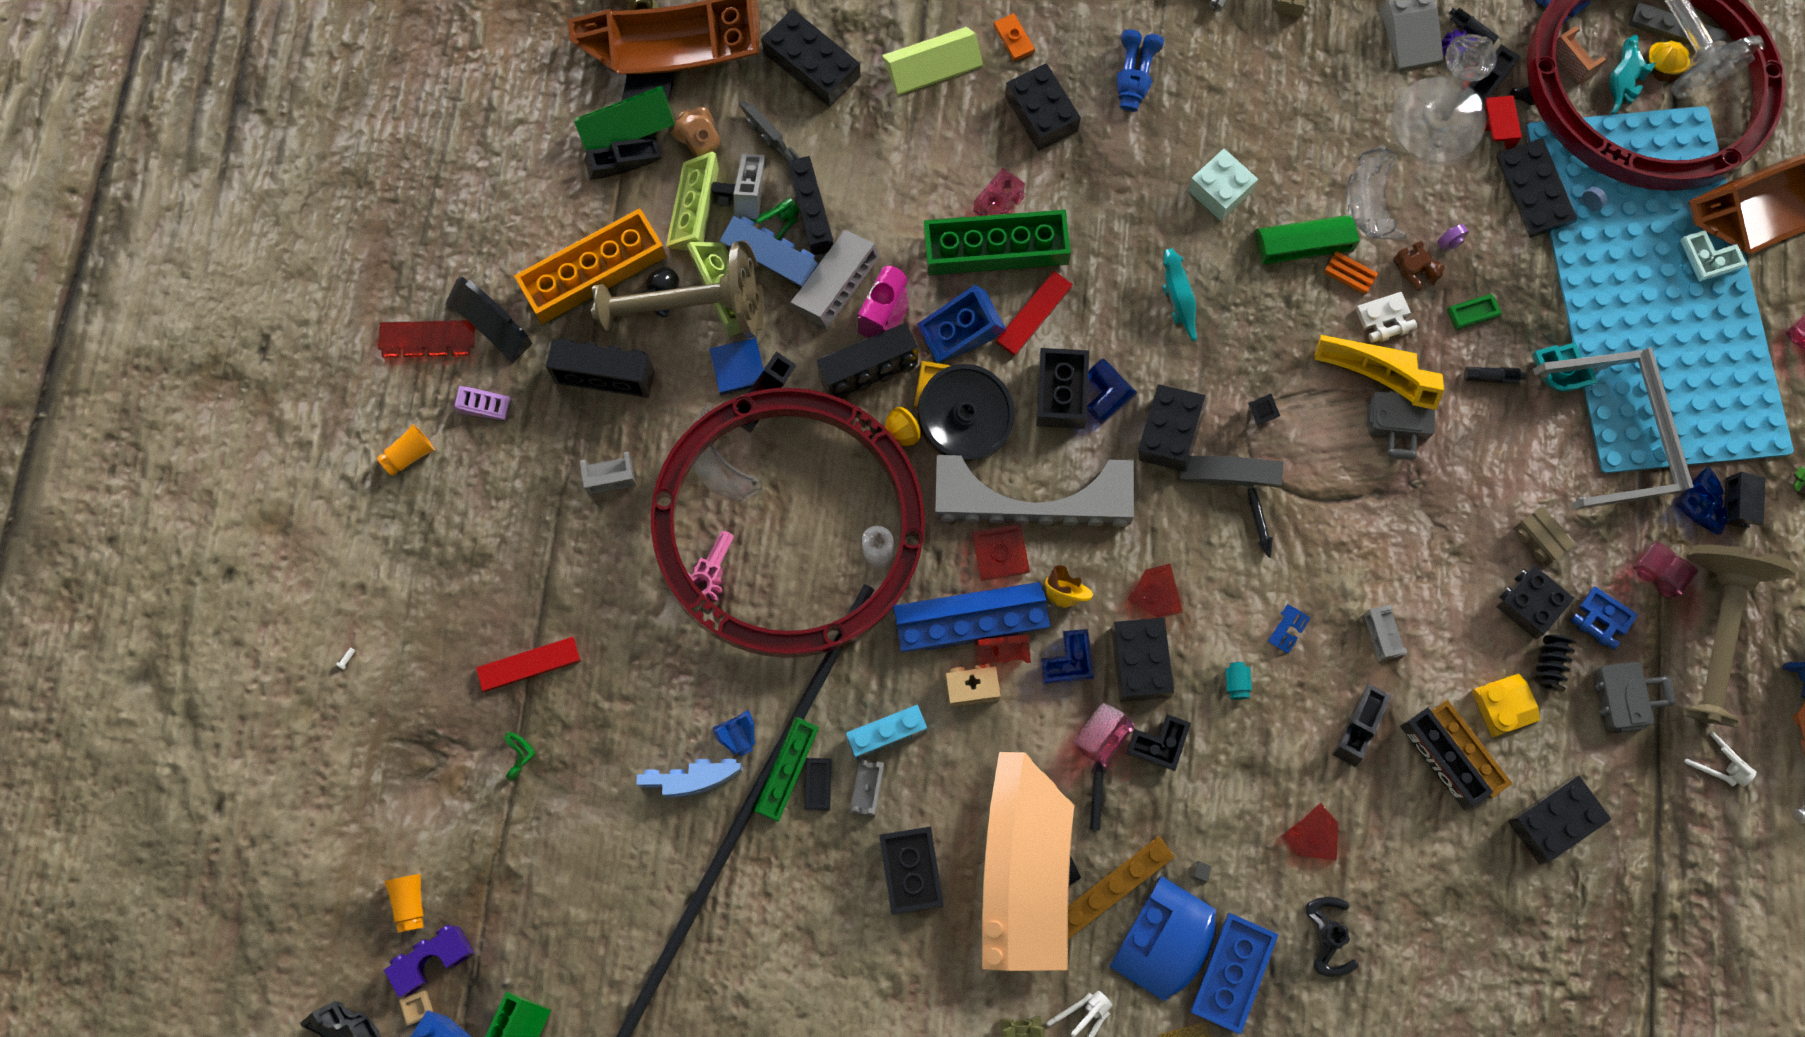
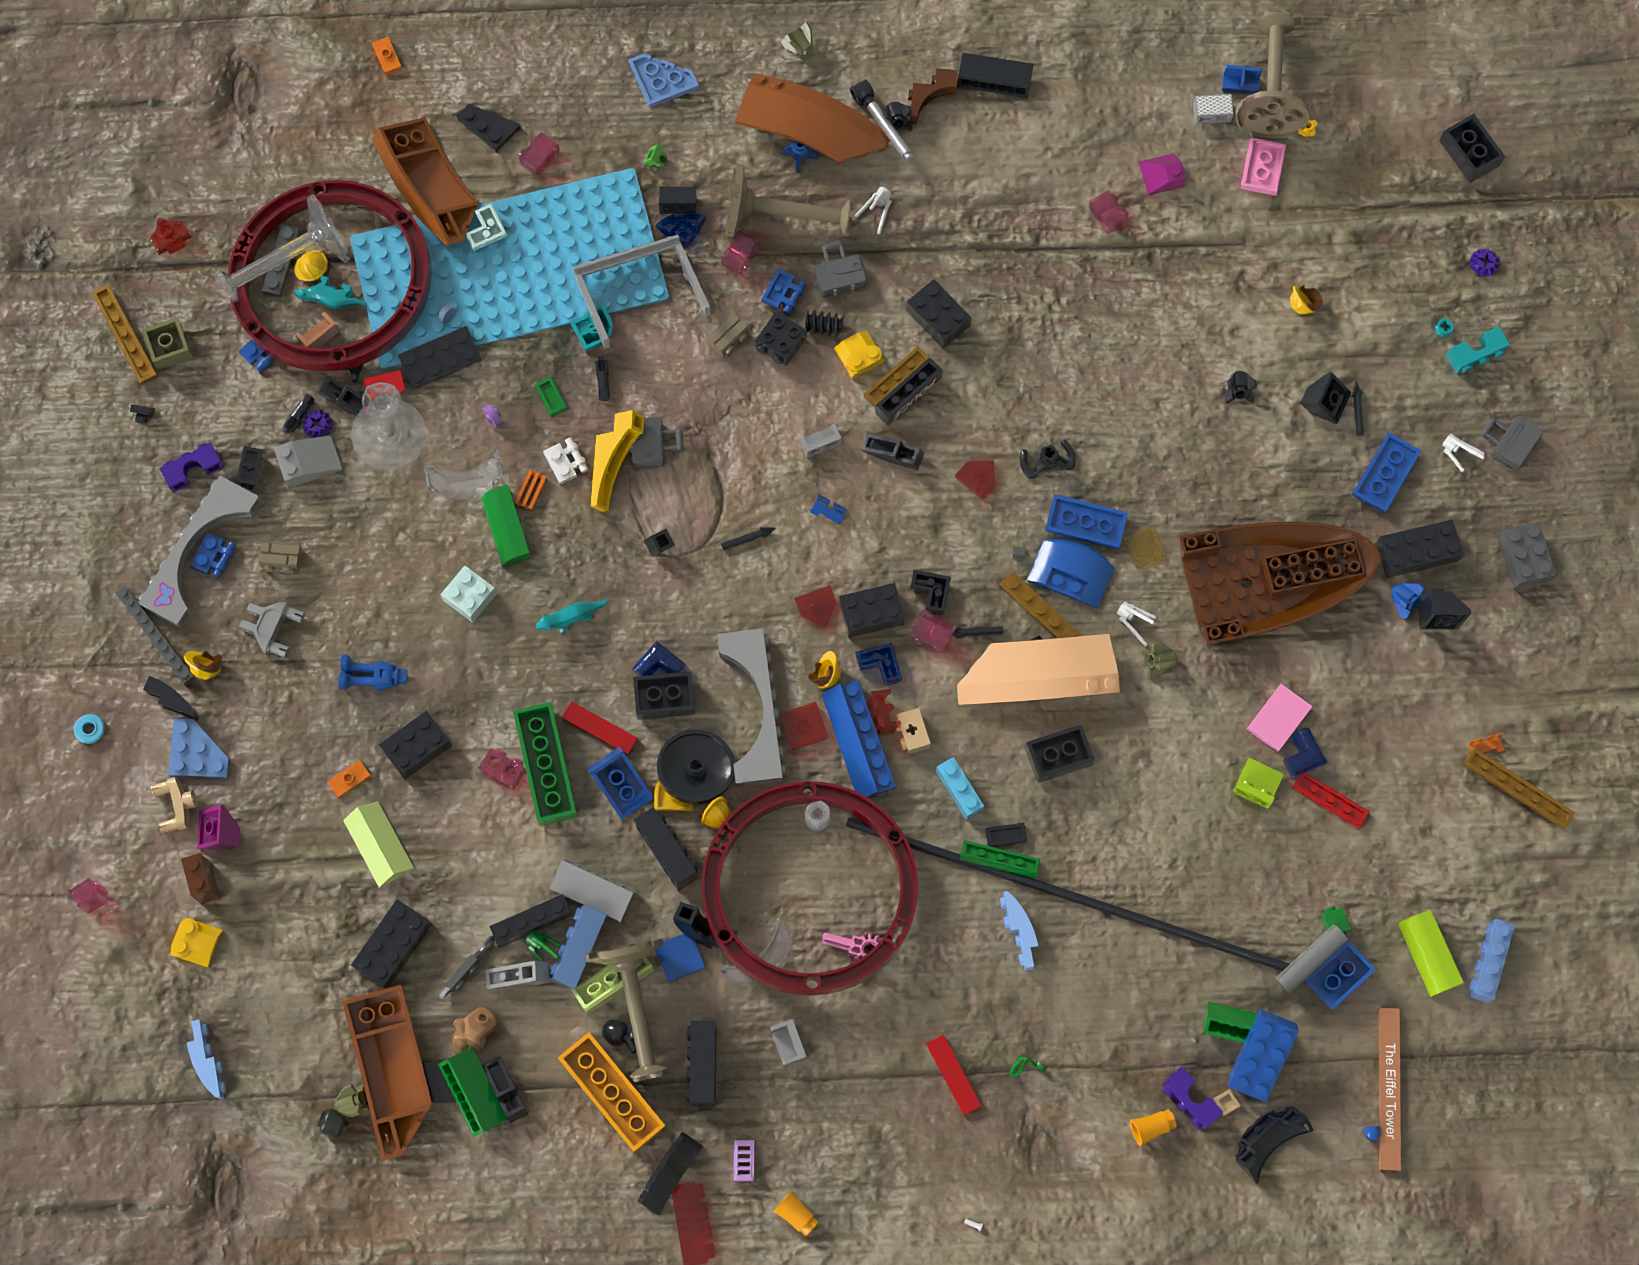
camera: 100 degrees left, 0 degrees up
yellowish green slope [666,152,719,251] -> none
black tile [712,182,736,207] -> none
blue brick [713,710,756,756] -> none
light grey hinge [850,760,884,817] -> none
dark pink piece [857,266,908,338] -> none
black brick [1138,384,1206,472] -> none
dark grey slope [1178,456,1284,488] -> none
teal brick [1225,662,1252,700] -> none
reddish brown animal [1393,241,1445,291] -> none

